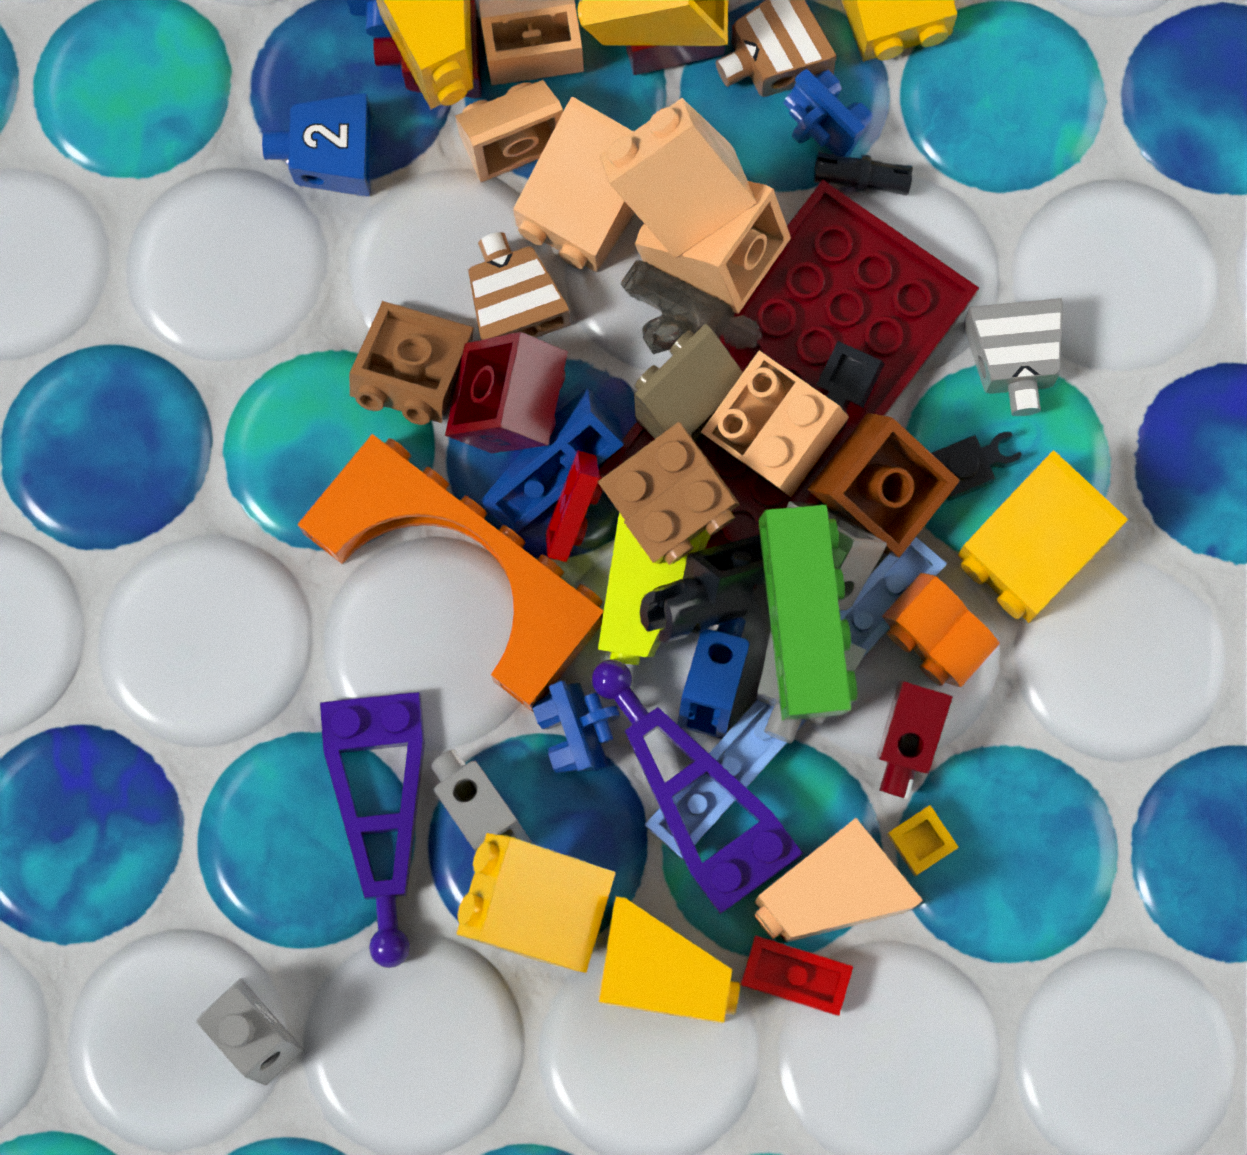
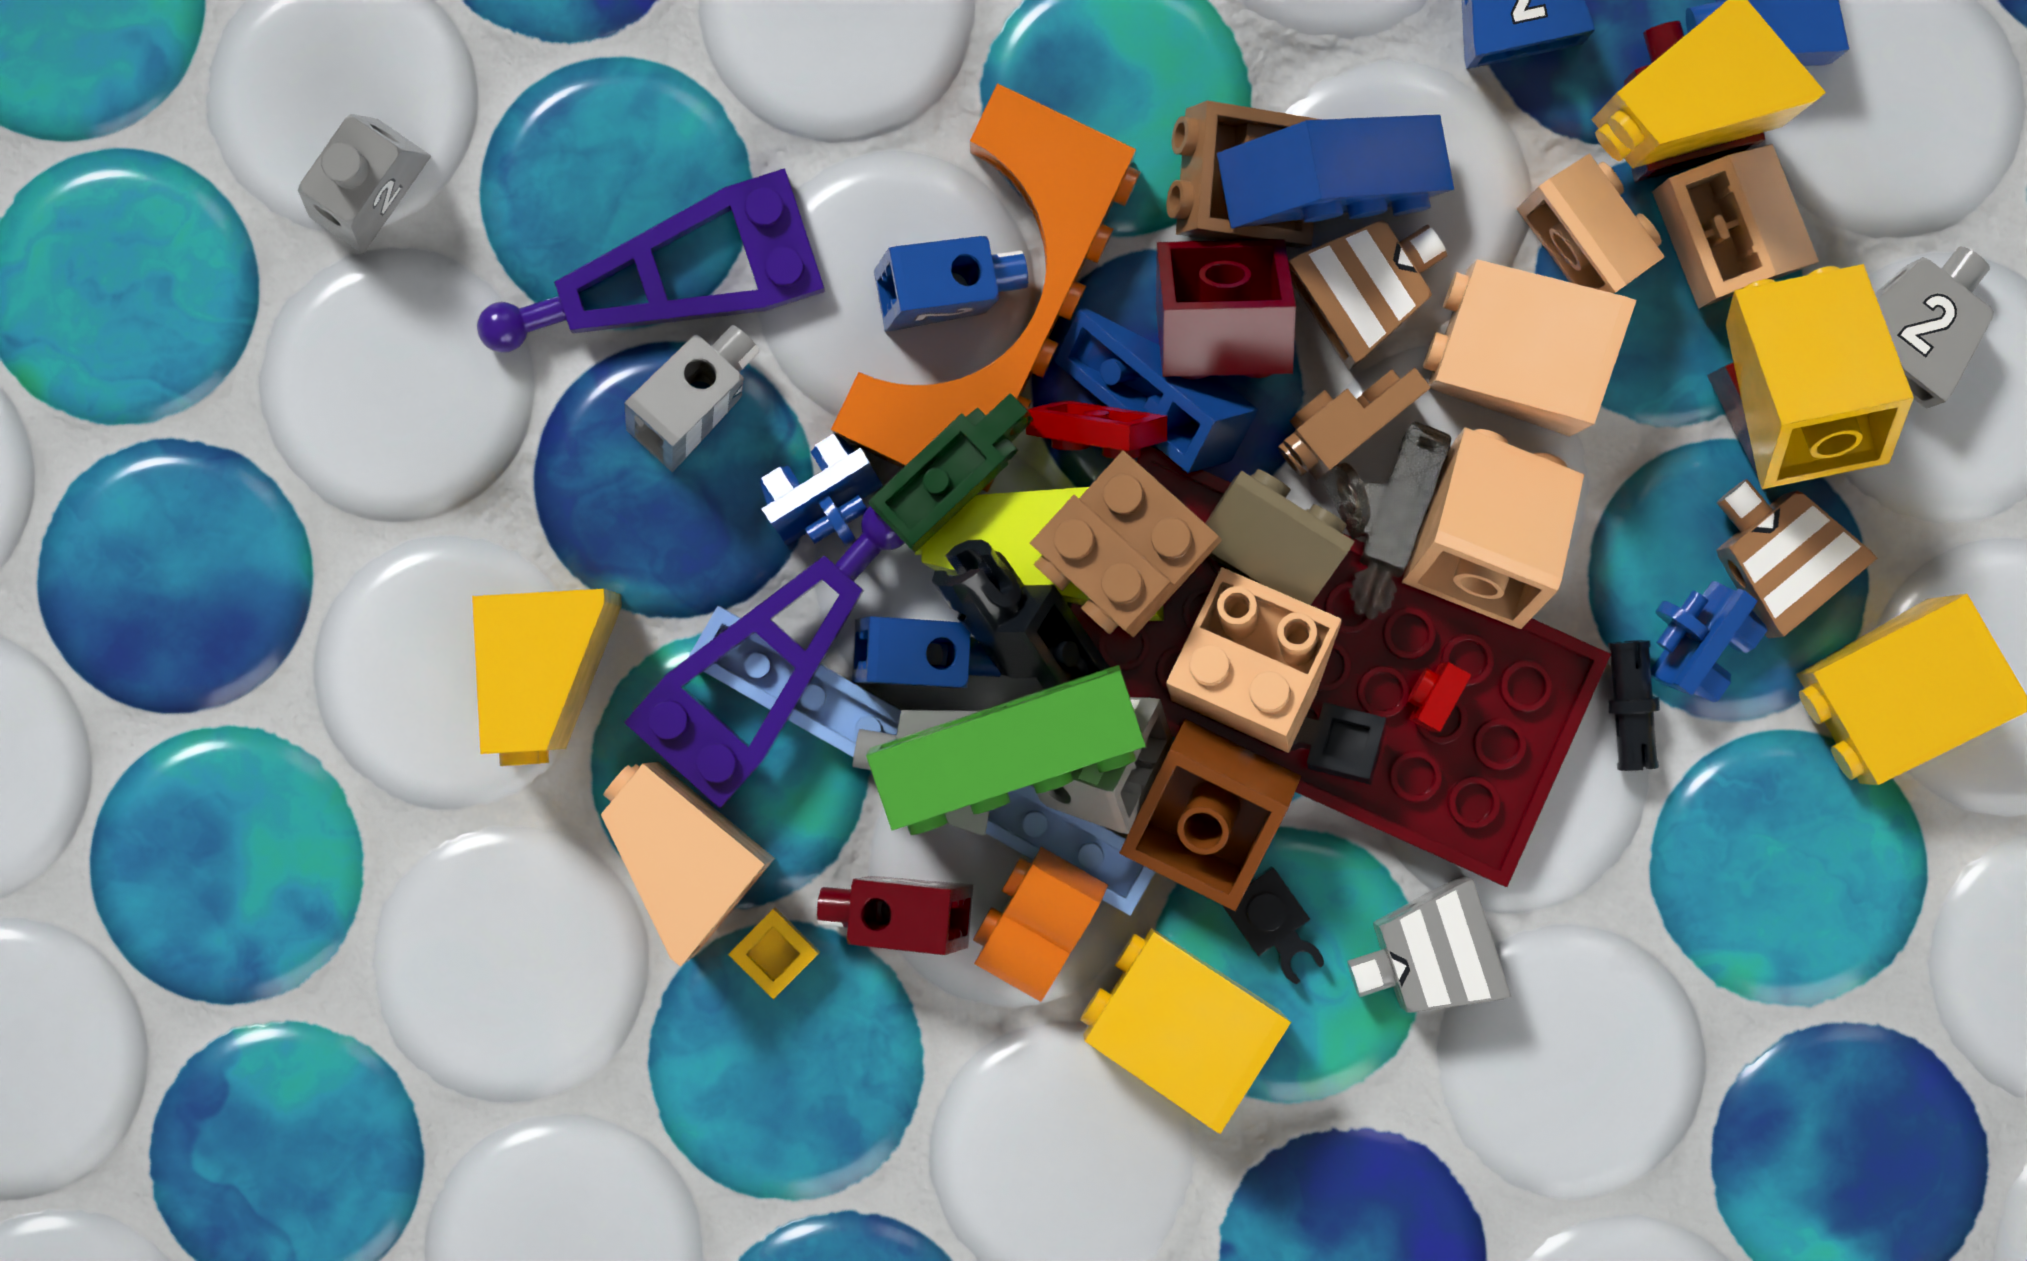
camera: 70 degrees right, 10 degrees up
yellow slope [456,833,616,973] -> none
light nougat slope [600,98,757,259] -> none
red plate [740,935,854,1016] -> none
none -> dark green hinge [868,393,1033,553]
none -> blue torso [874,236,1028,332]
none -> blue wedge [1217,114,1455,229]
none -> medium nougat plate [1277,367,1431,481]
none -> red plate [1408,662,1471,732]

